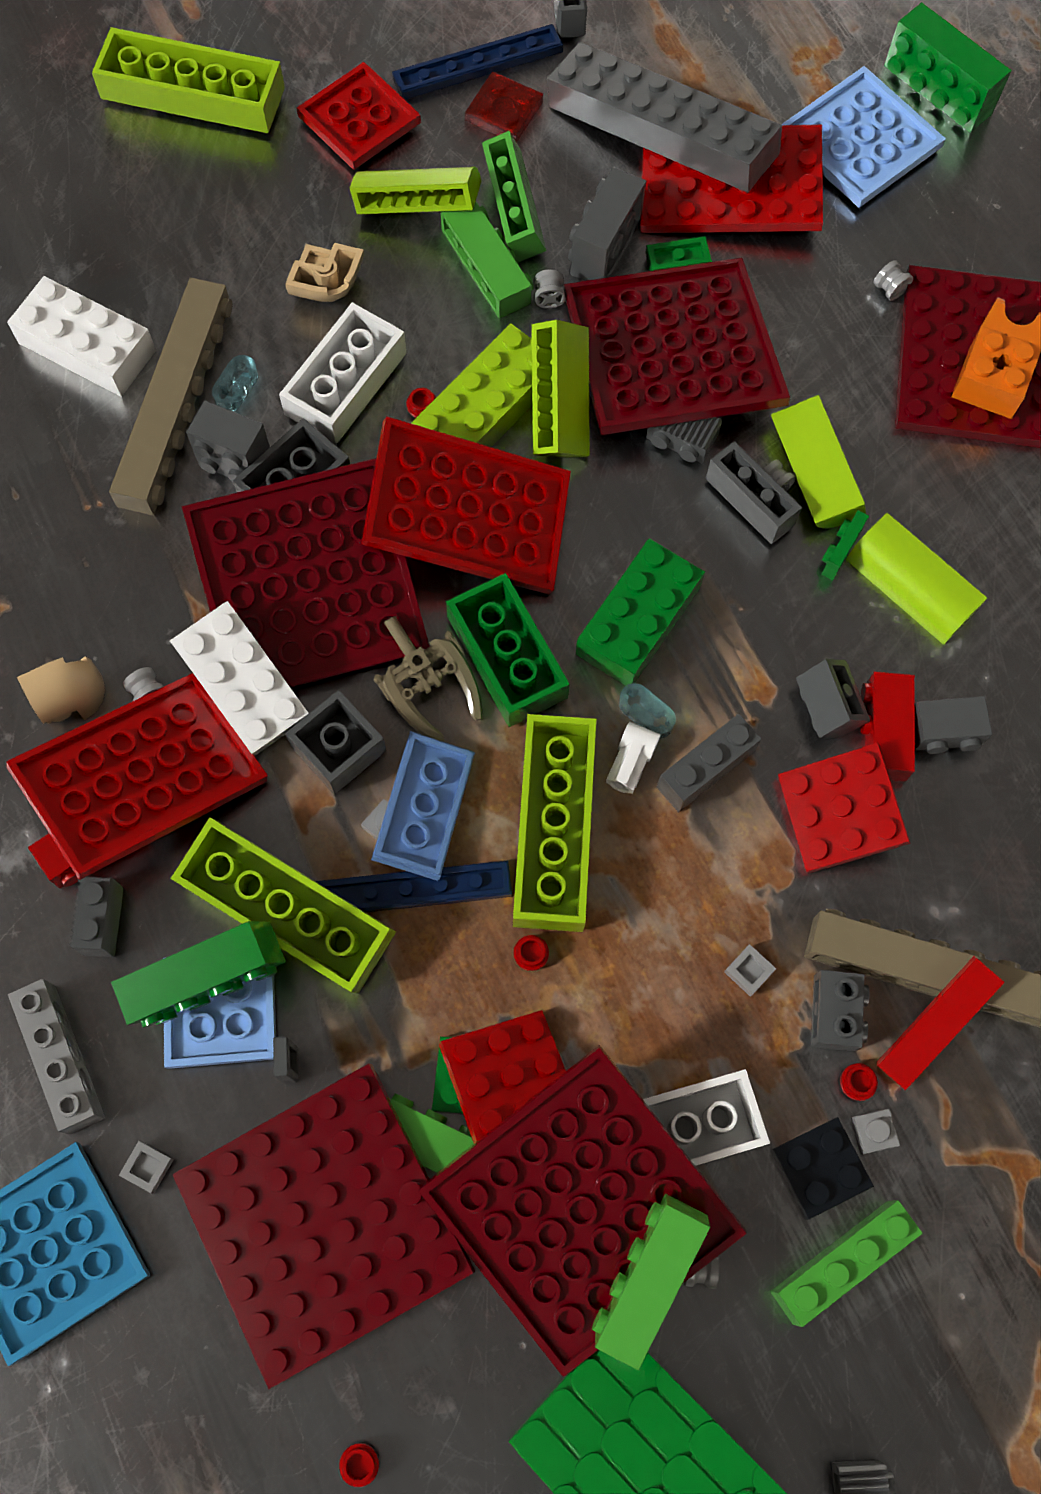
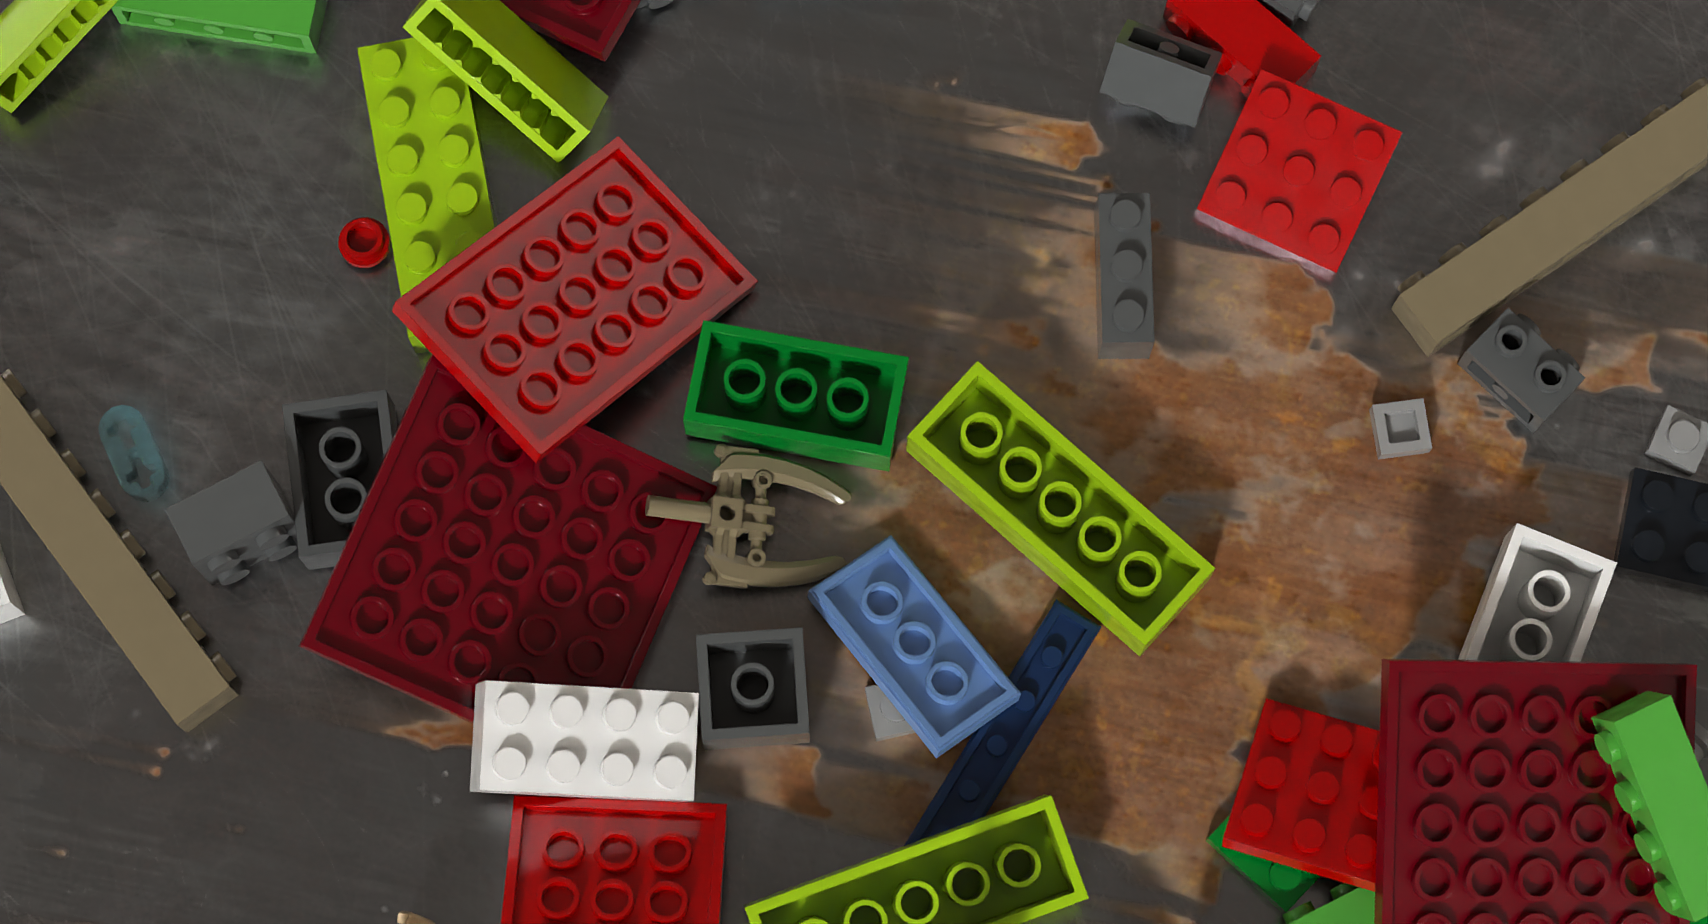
camera: 50 degrees left, 5 degrees up
light grey wheel [123,667,164,701] -> none
white brick [279,302,407,445] -> none
tan brick [285,243,364,302] -> none
red plate [514,935,549,971] -> none
green brick [575,538,705,689] -> none
white piece [606,721,661,794] -> none
clear light blue beam [619,683,676,739] -> none
red plate [840,1063,878,1101] -> none
red tile [876,956,1005,1090] -> none

